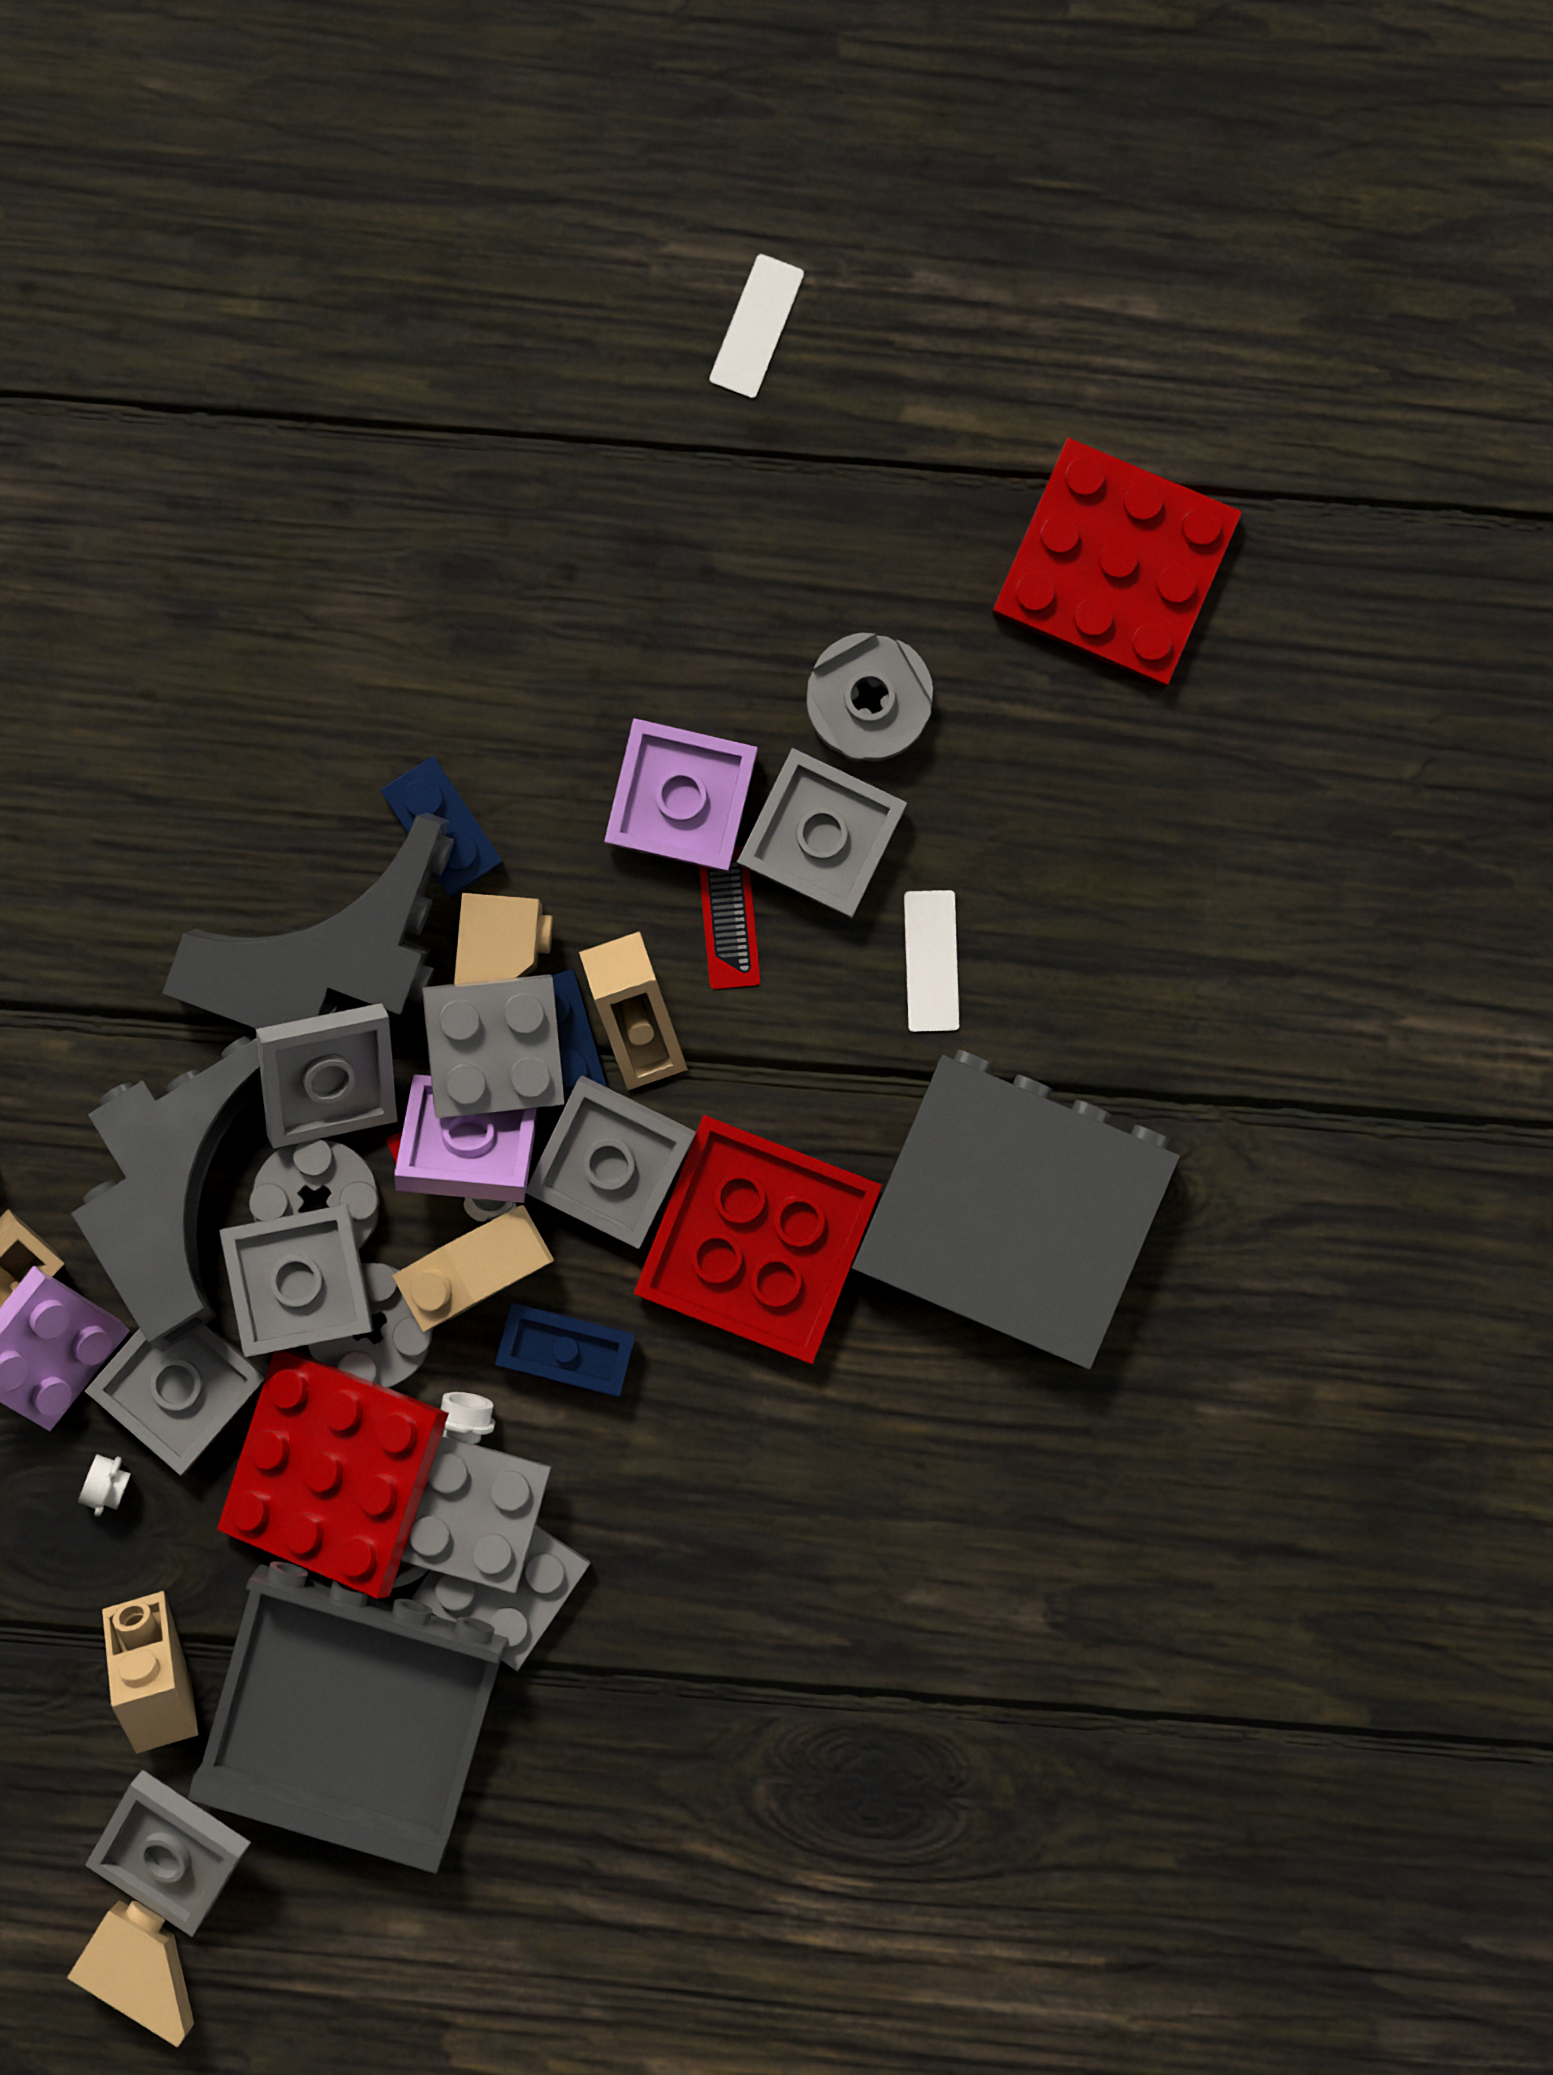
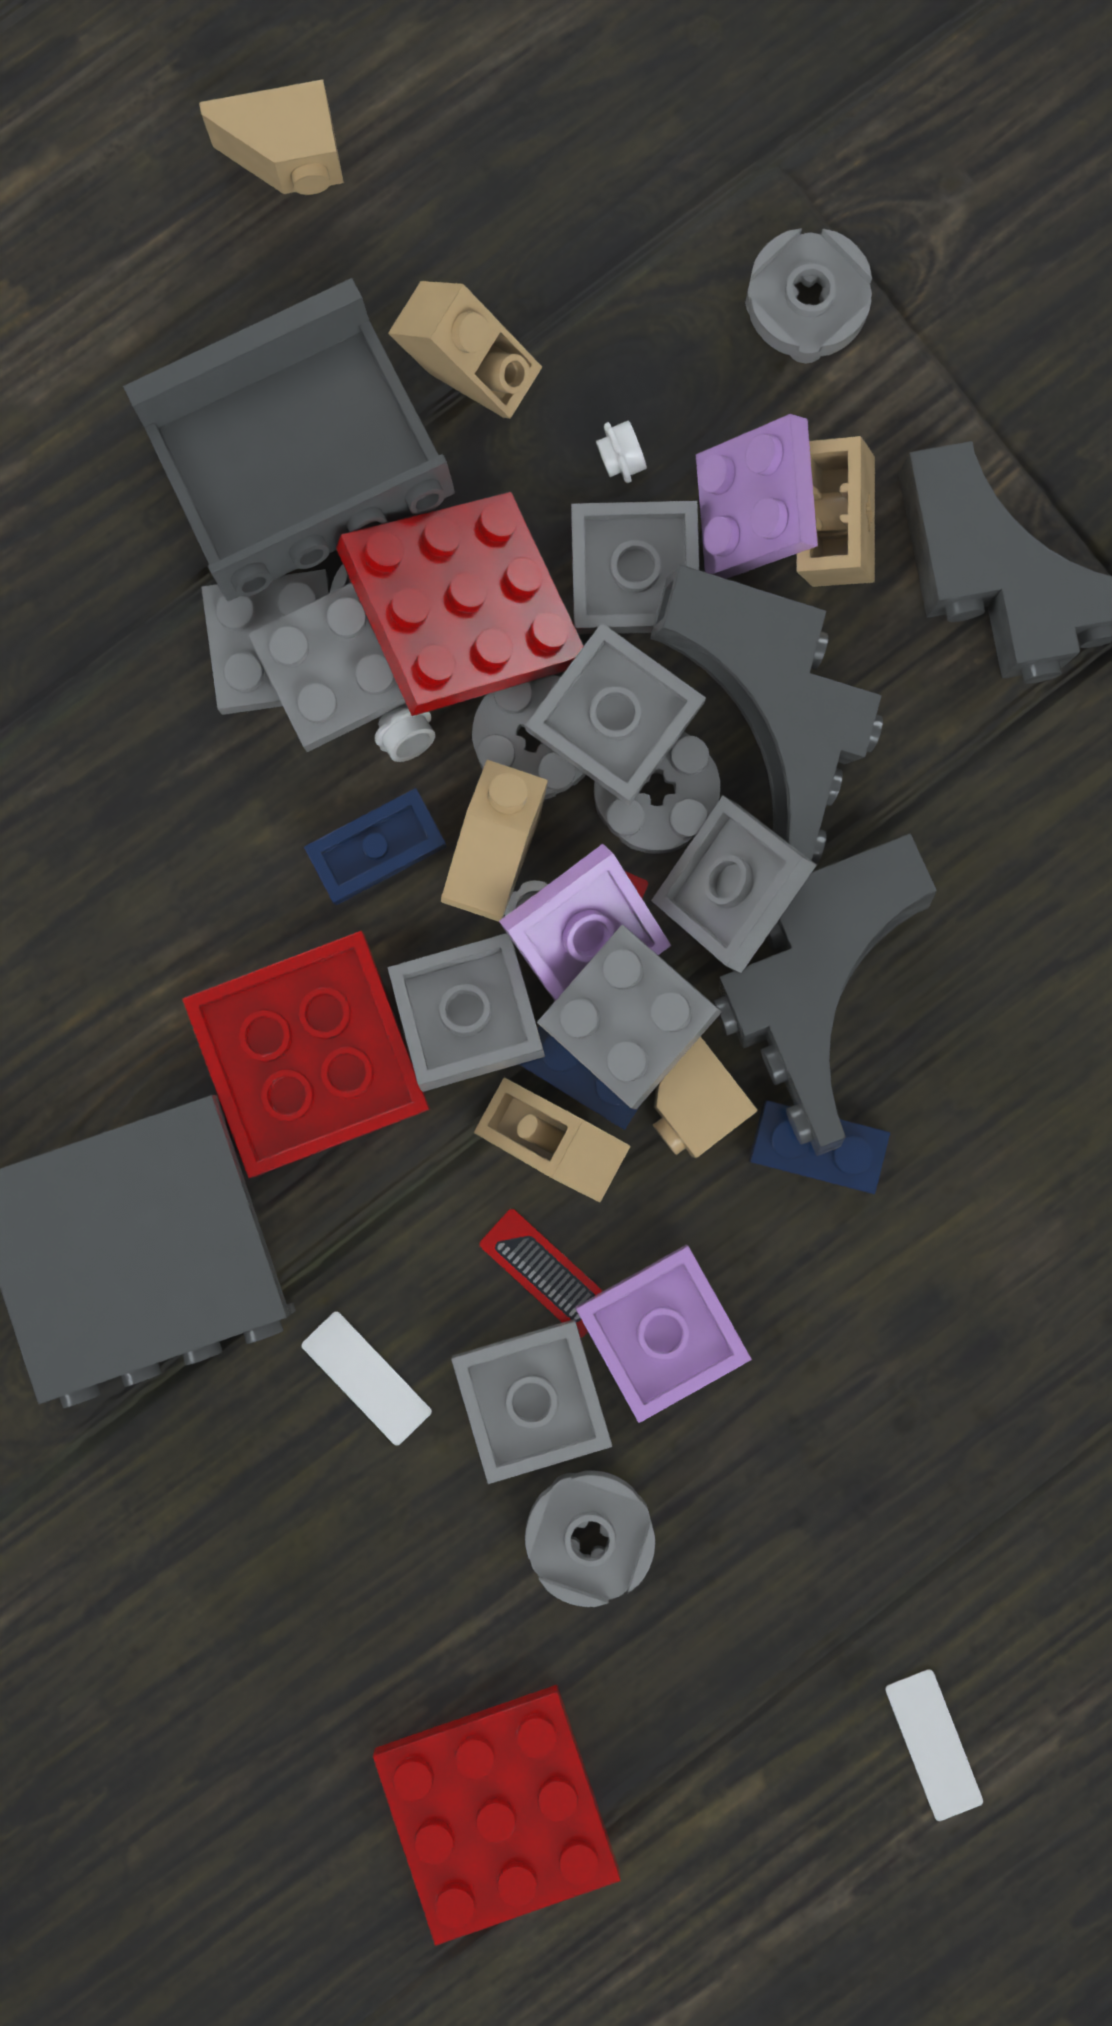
camera: 140 degrees right, 0 degrees up
light grey plate [85,1770,250,1937] -> none

